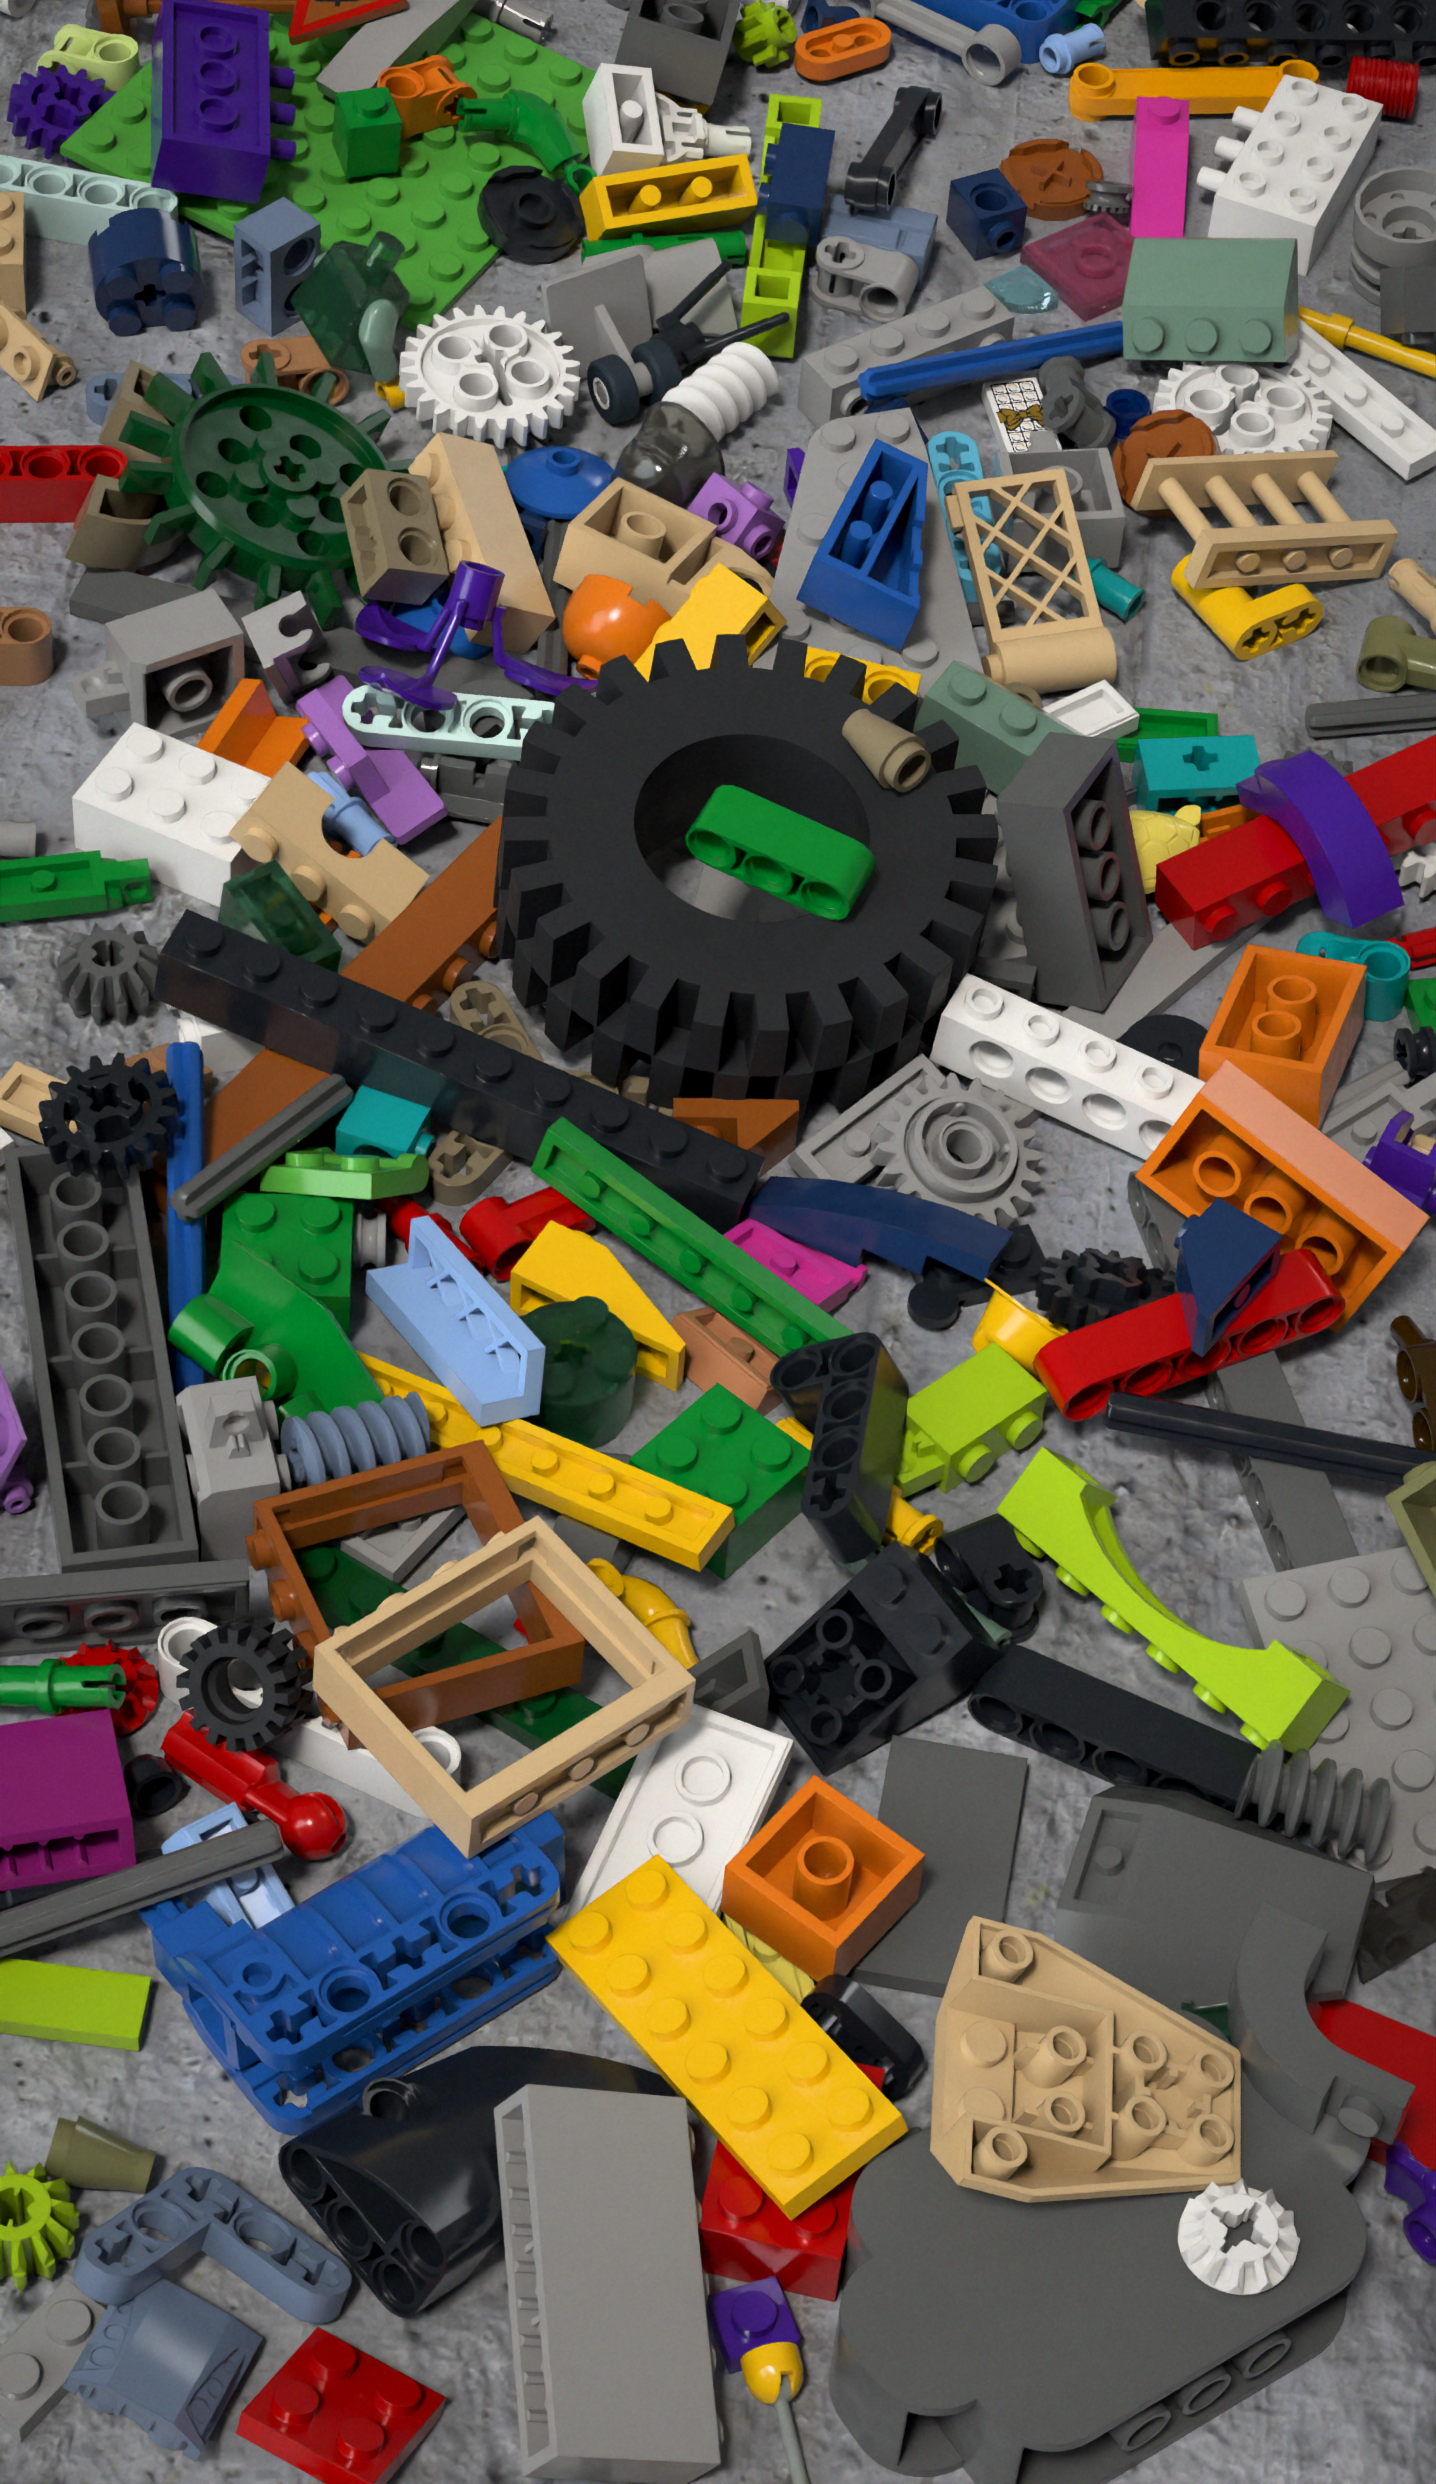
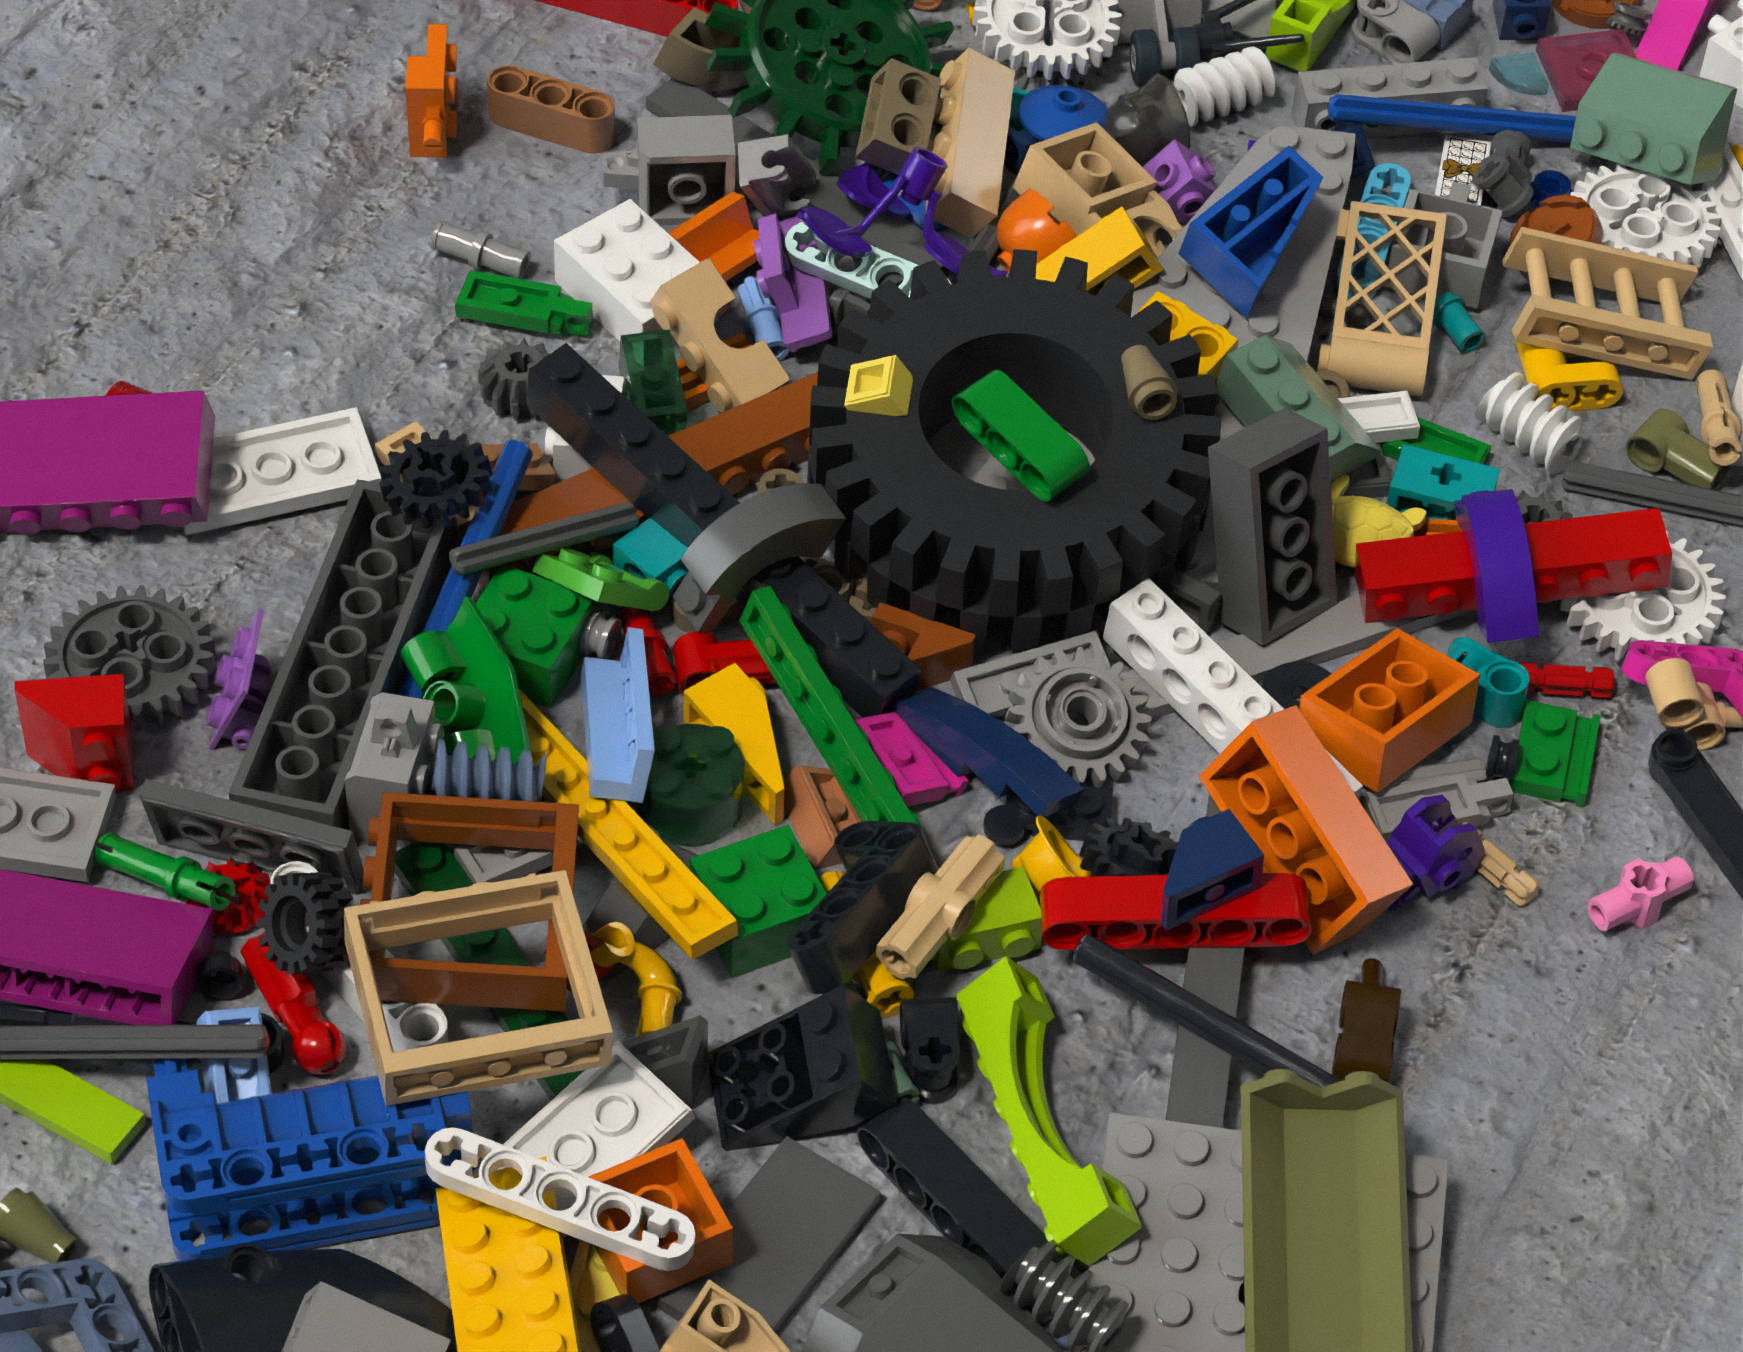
camera: 25 degrees right, 0 degrees up
none -> white beam [425,1127,695,1271]
none -> dark grey arch [673,483,846,632]
none -> light yellow slope [844,355,913,416]
none -> tan piece [876,834,1005,980]
none -> white piece [1475,372,1583,474]

